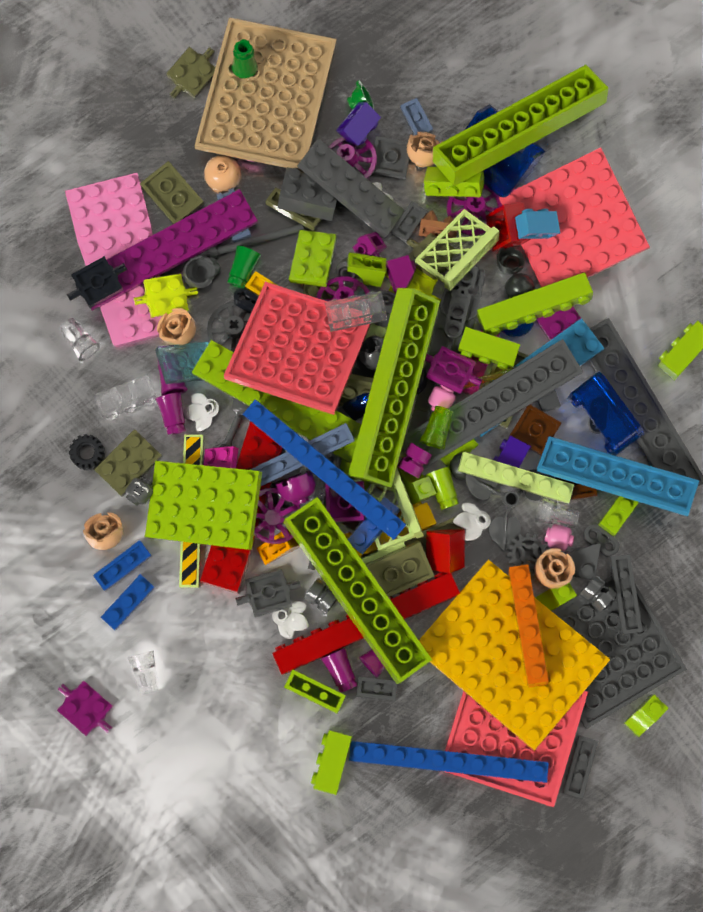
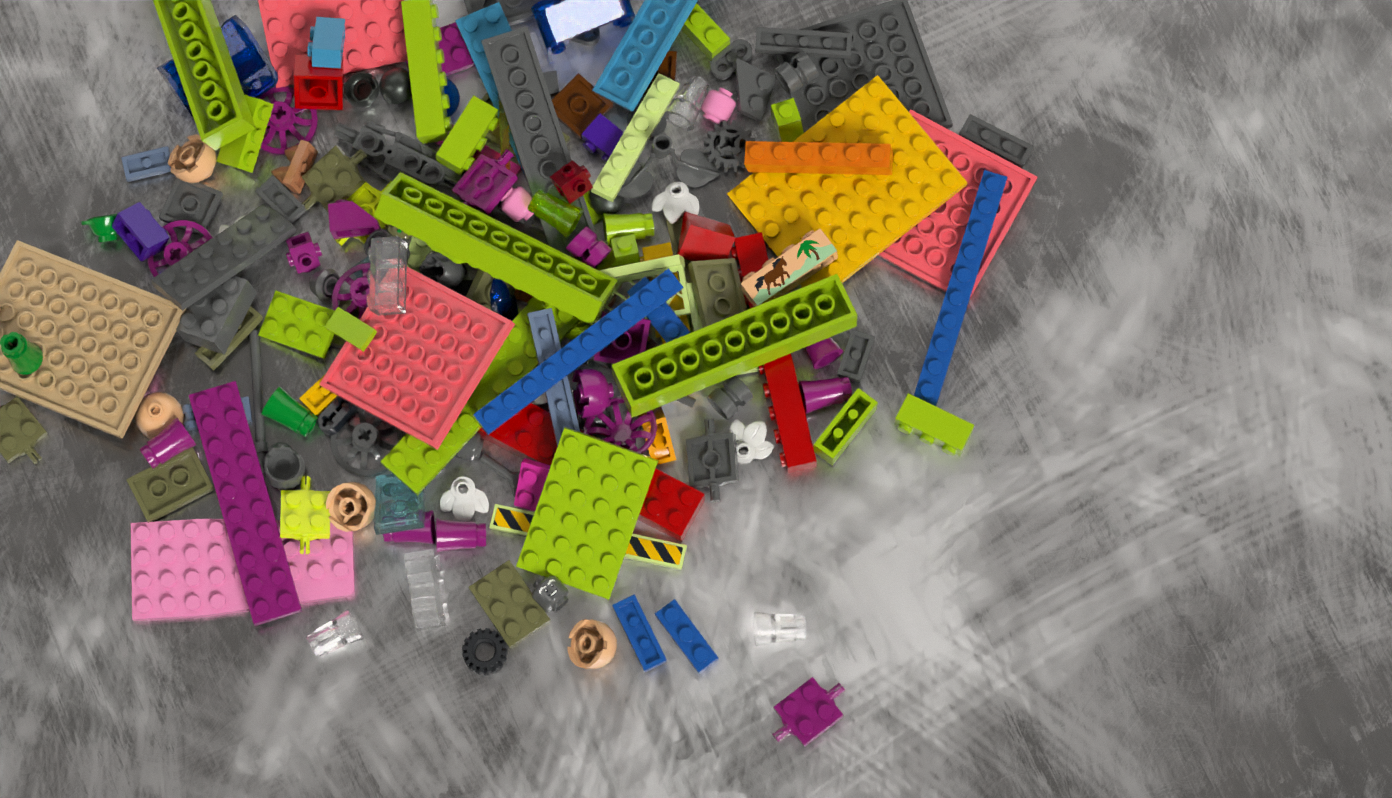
camera: 75 degrees left, 5 degrees down
black plate [67,256,127,308] -> none
lime arch [347,252,386,287] -> none
yellowish green fence [415,209,499,291] -> none
light nougat cylinder [534,548,575,589] -> none
lime arch [624,694,669,737] -> none
none -> magenta plant [139,417,196,469]
none -> lime tile [324,307,377,352]
none -> dark red brick [550,160,593,204]
none -> brick [741,229,838,307]

